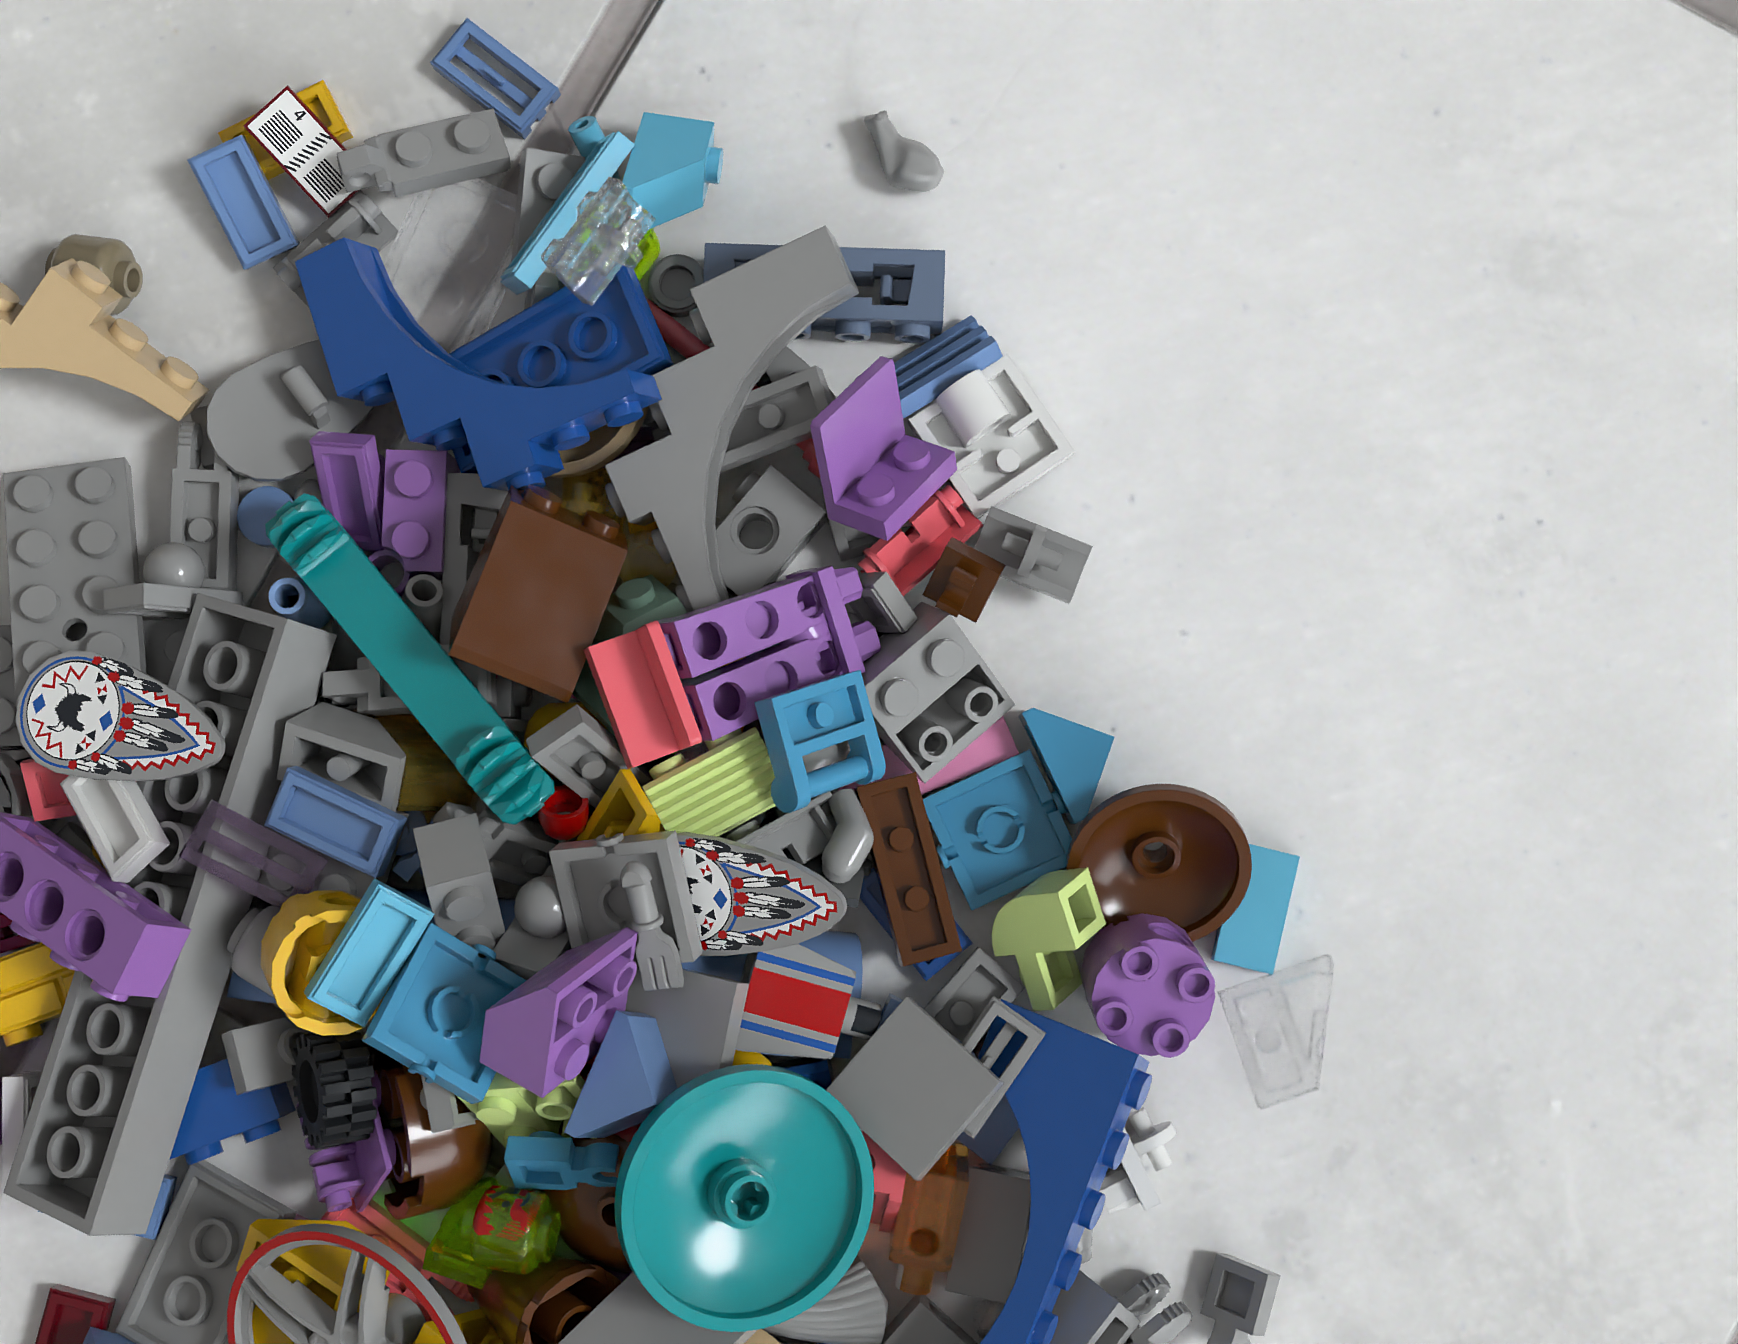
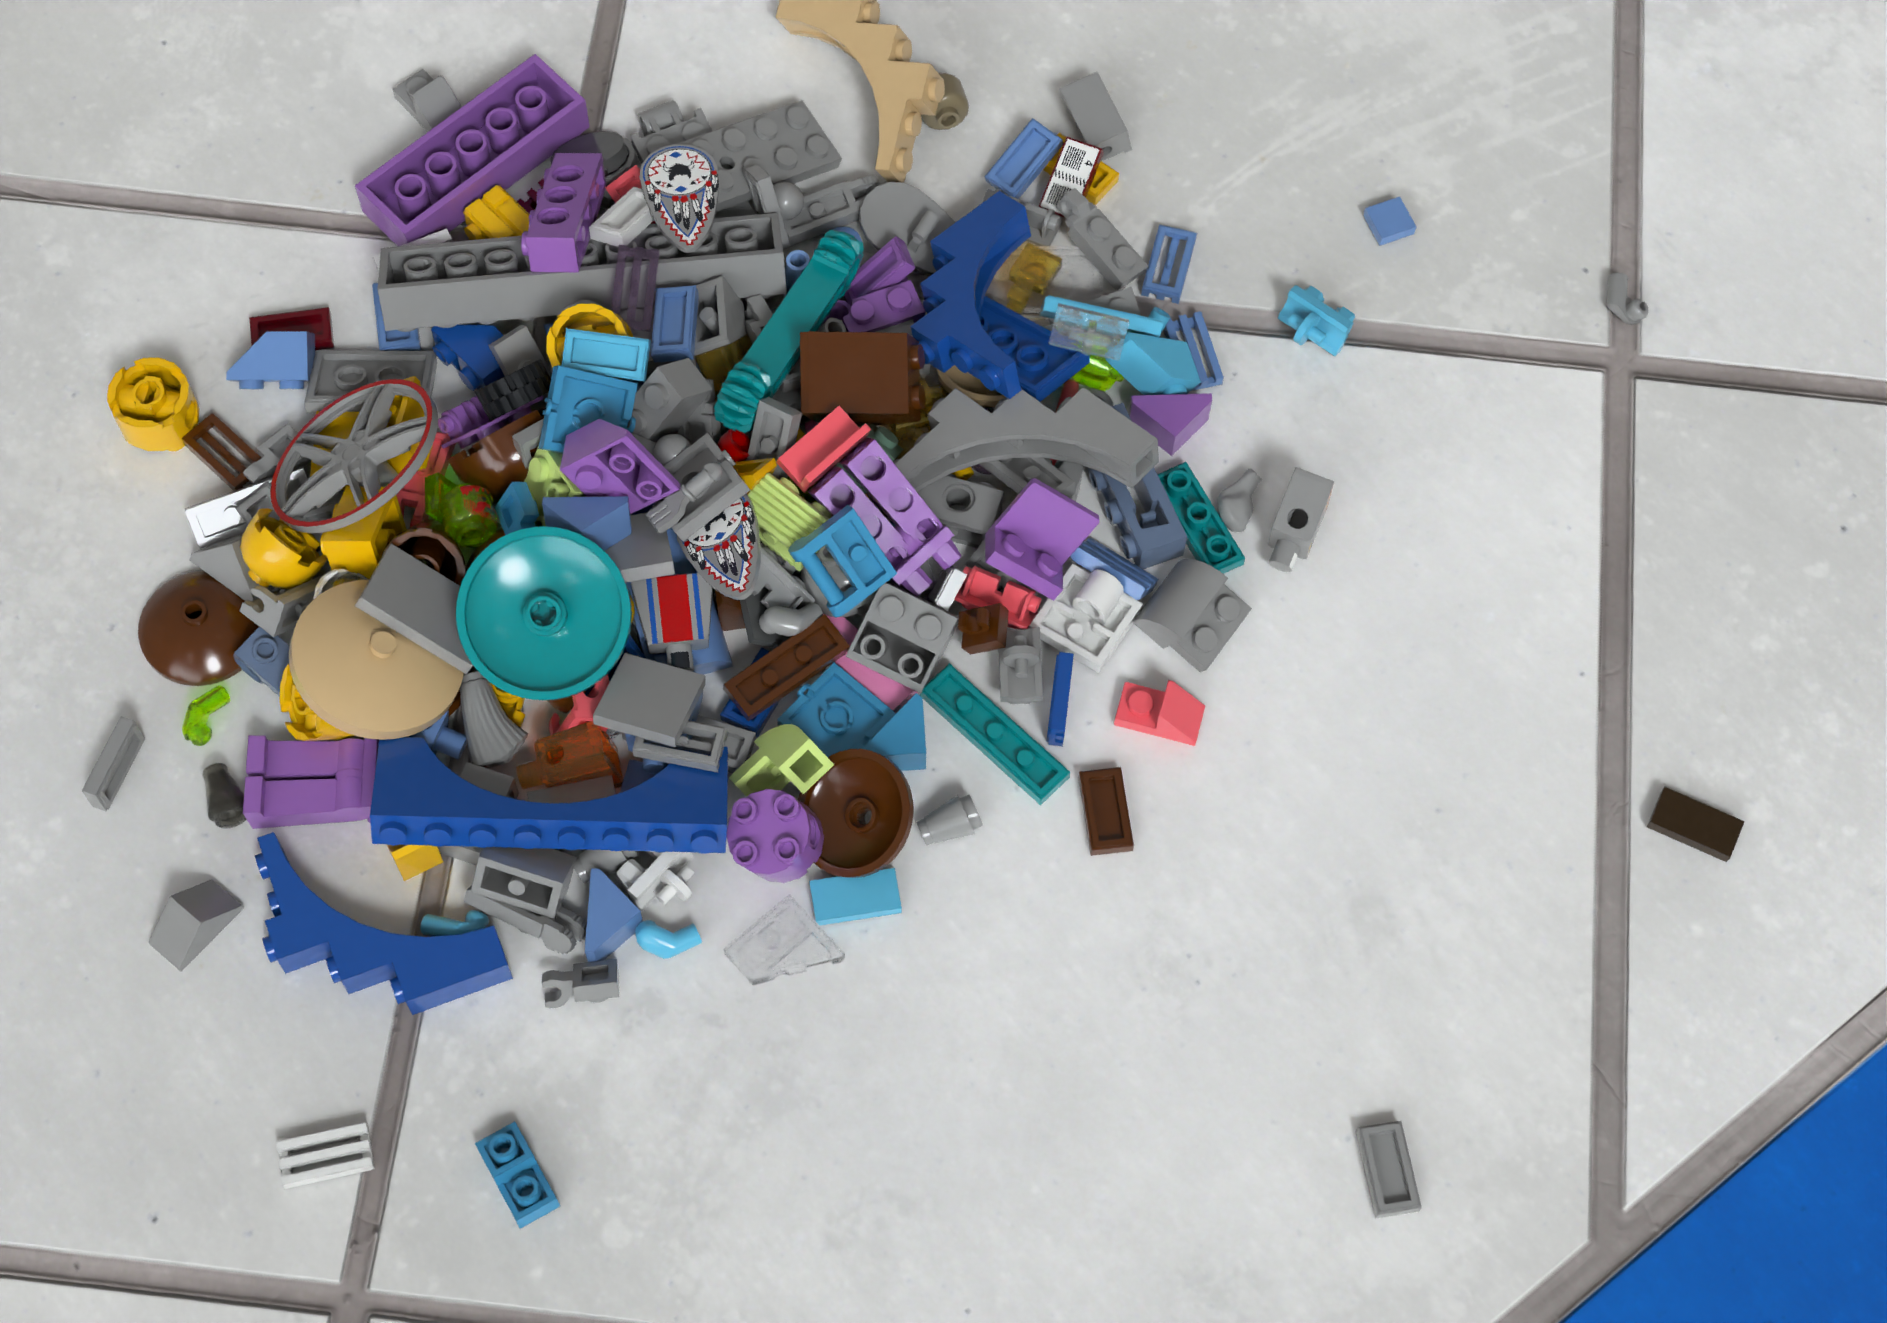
camera: 60 degrees right, 20 degrees down
none -> medium blue slope [585,868,643,962]
none -> medium azure arm [635,920,702,959]
none -> light grey cone [916,794,983,846]
none -> teal tile [920,663,1070,806]
none -> clear yellow plate [1006,243,1062,315]
none -> blue tile [1046,652,1074,747]
none -> light grey hinge [1059,71,1132,161]
none -> reddish brown tile [1078,767,1134,856]
none -> coral slope [1114,680,1205,746]
none -> medium lavender slope [1129,393,1212,456]
none -> light grey brick [1133,559,1252,673]
none -> teal tile [1157,462,1245,574]
none -> medium blue tile [1163,311,1224,391]
none -> light grey torso [1268,467,1334,572]

